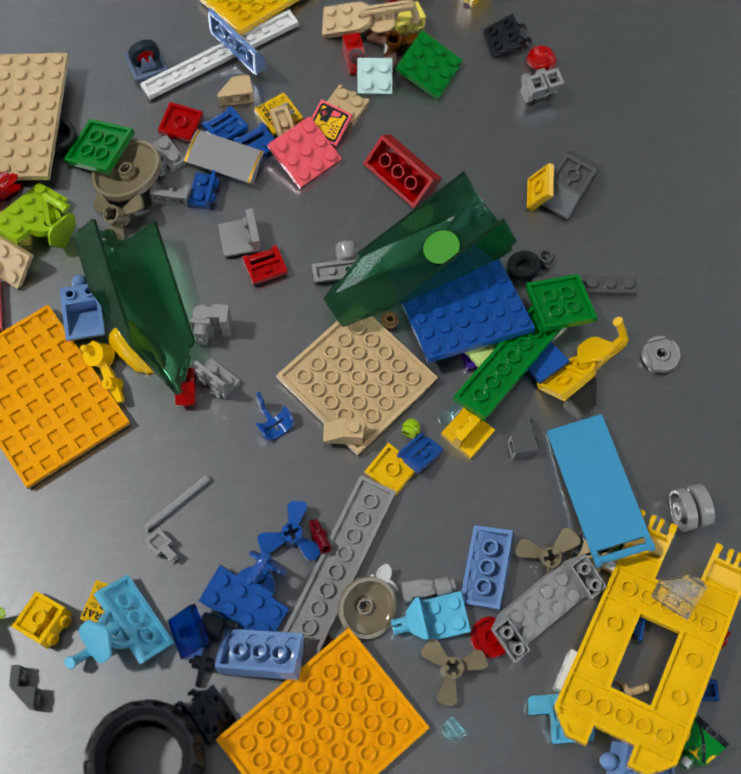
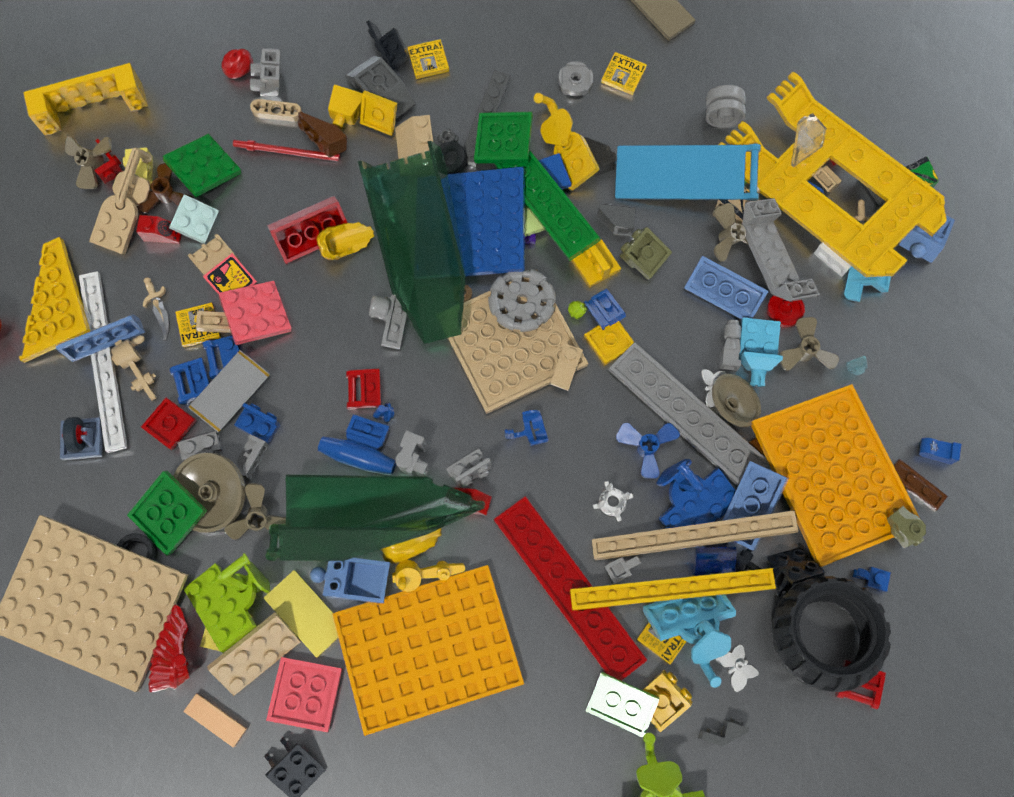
camera: 65 degrees left, 5 degrees up
light grey piece [143,475,210,532] -> none
tan slope [217,75,253,107] -> none
light grey bracket [218,209,260,257] -> none
dark red axle [308,518,332,554] -> none
bright green piece [423,230,460,264] -> none
clear light blue bar [438,402,462,426] -> none
black plate [483,13,532,58] -> none
none -> tan piece [110,335,157,401]
none -> piece [143,277,169,341]
none -> red bar [233,140,340,162]
none -> tan beam [250,99,302,122]
none -> light yellow tile [264,570,338,658]
none -> reddish brown slope [297,112,347,158]
none -> yellow hair [317,222,374,260]
none -> blue plate [318,414,396,476]
none -> yellow torso [328,84,362,130]
none -> black bracket [366,20,410,81]
none -> blue plate [373,403,394,422]
none -> tan slope [395,115,436,177]
none -> yellow tile [407,39,449,79]
none -> light grey plate [488,269,556,332]
none -> red plate [493,496,647,680]
none -> yellow plate [570,568,776,611]
none -> tile [586,672,660,737]
none -> tan plate [592,511,798,561]
none -> white piece [593,481,633,522]
none -> yellow tile [601,52,647,95]
none -> olive plate [619,227,672,280]
none -> white piece [716,645,759,692]
none -> tan piece [813,165,842,192]

